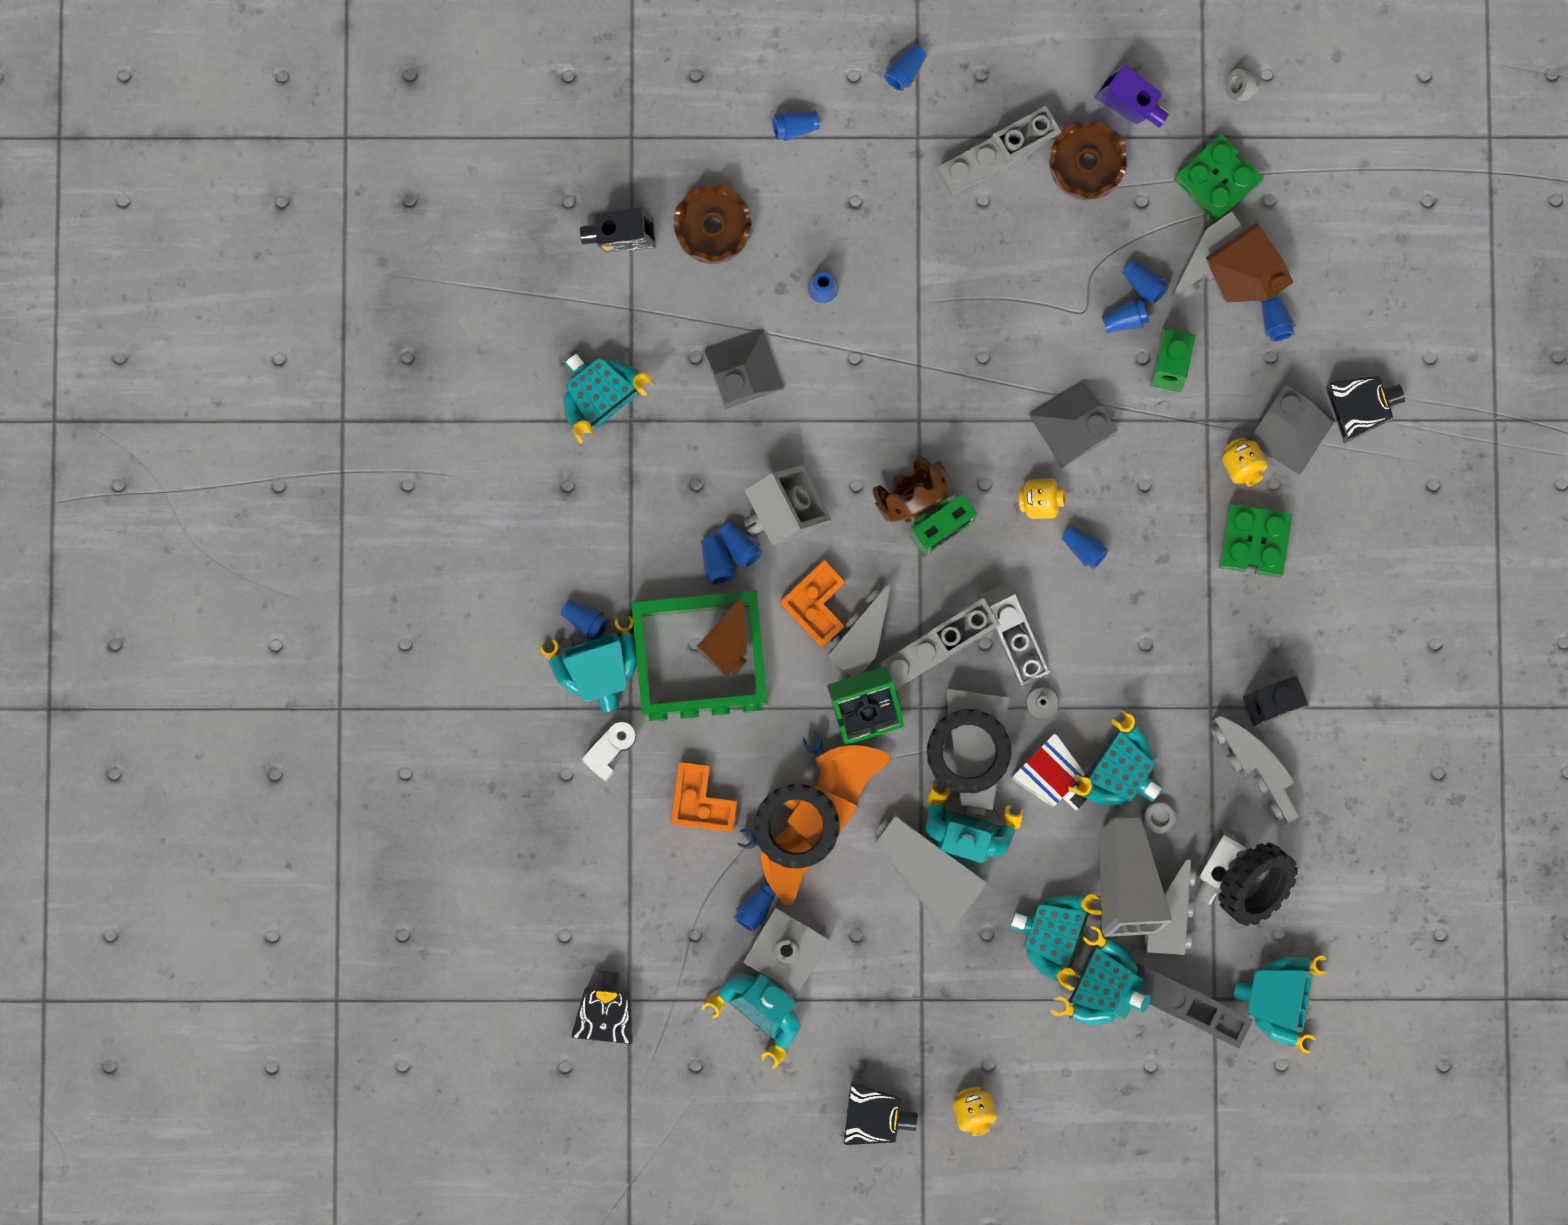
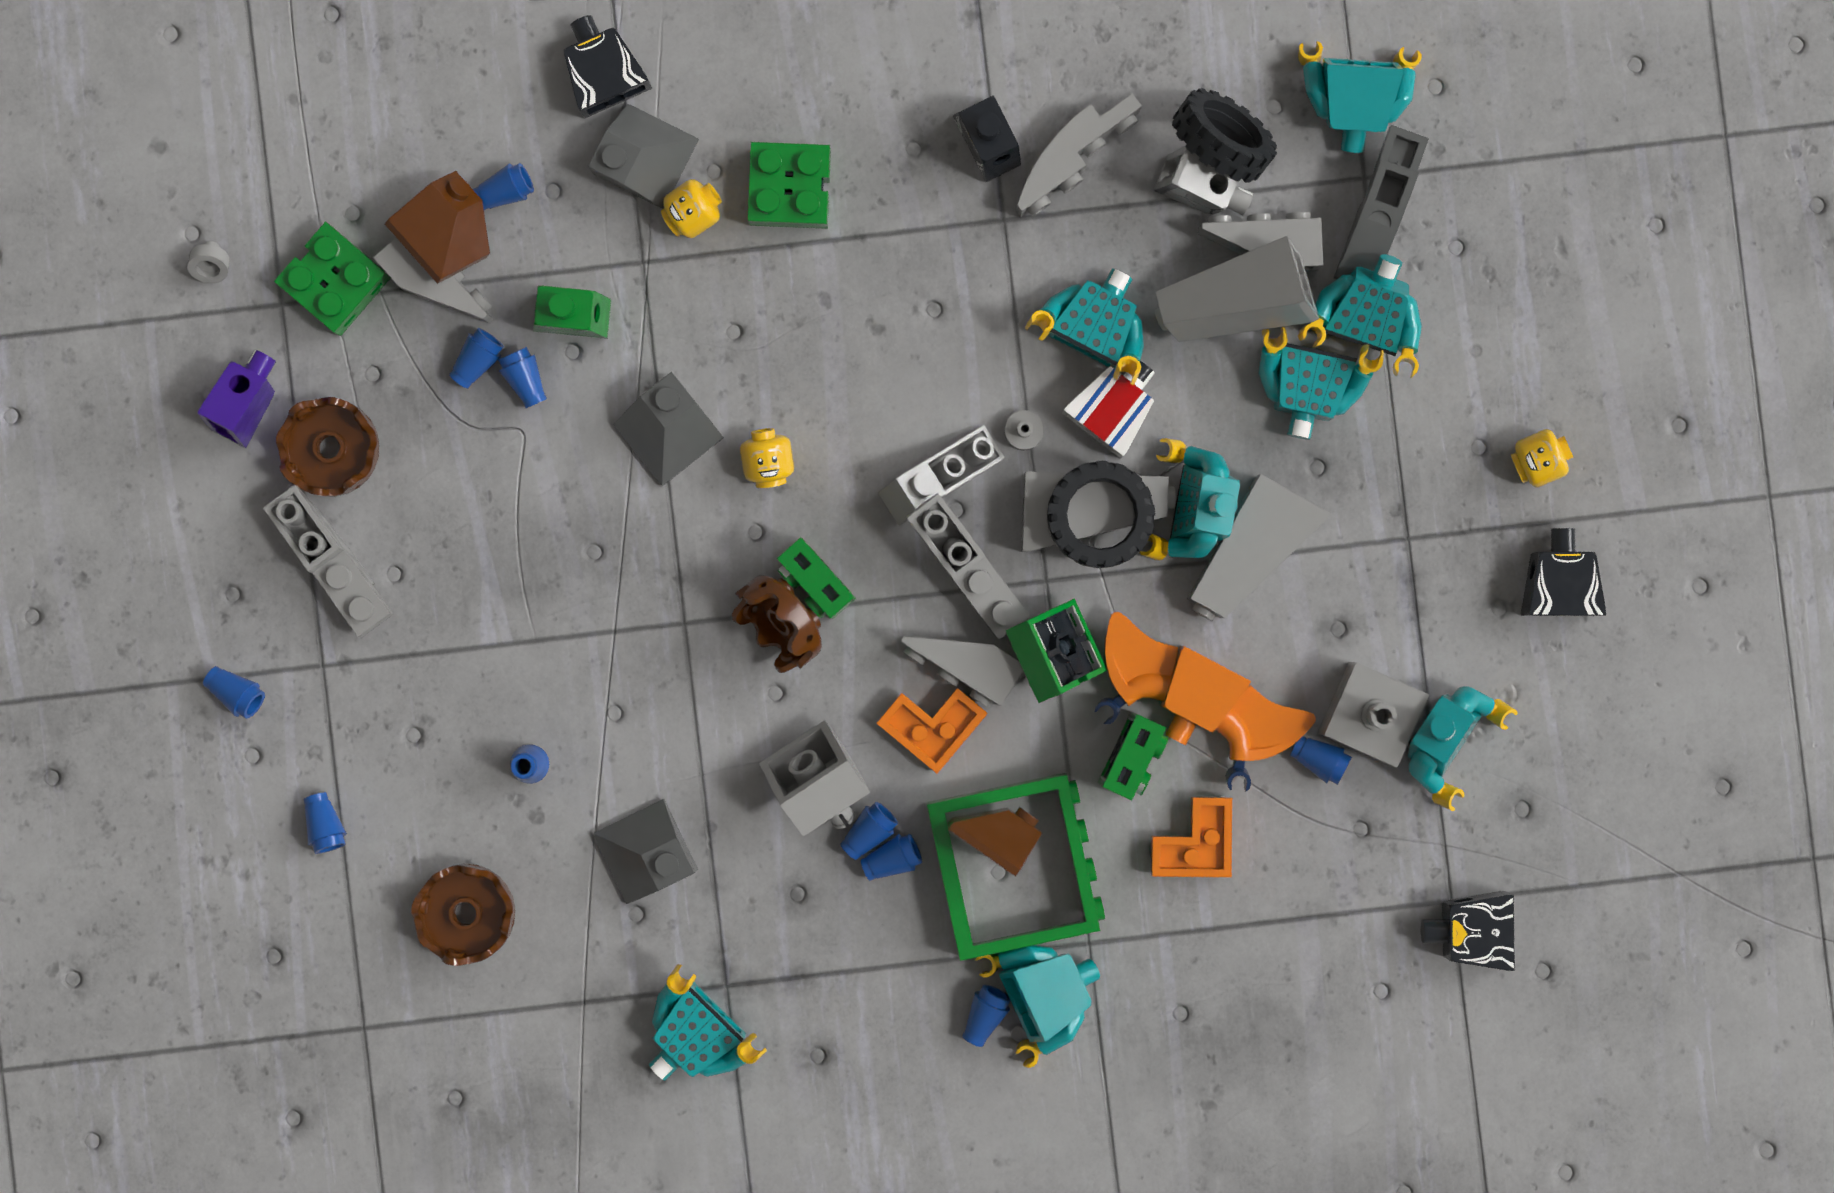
camera: 90 degrees left, 5 degrees up
black torso [580,207,656,252] -> none
white leg [582,722,636,782] -> none
black tyre [754,784,840,869] -> none
blue cone [1061,525,1109,569] -> none
light grey tile [1144,802,1176,834] -> none
none -> green piece [1097,712,1169,801]

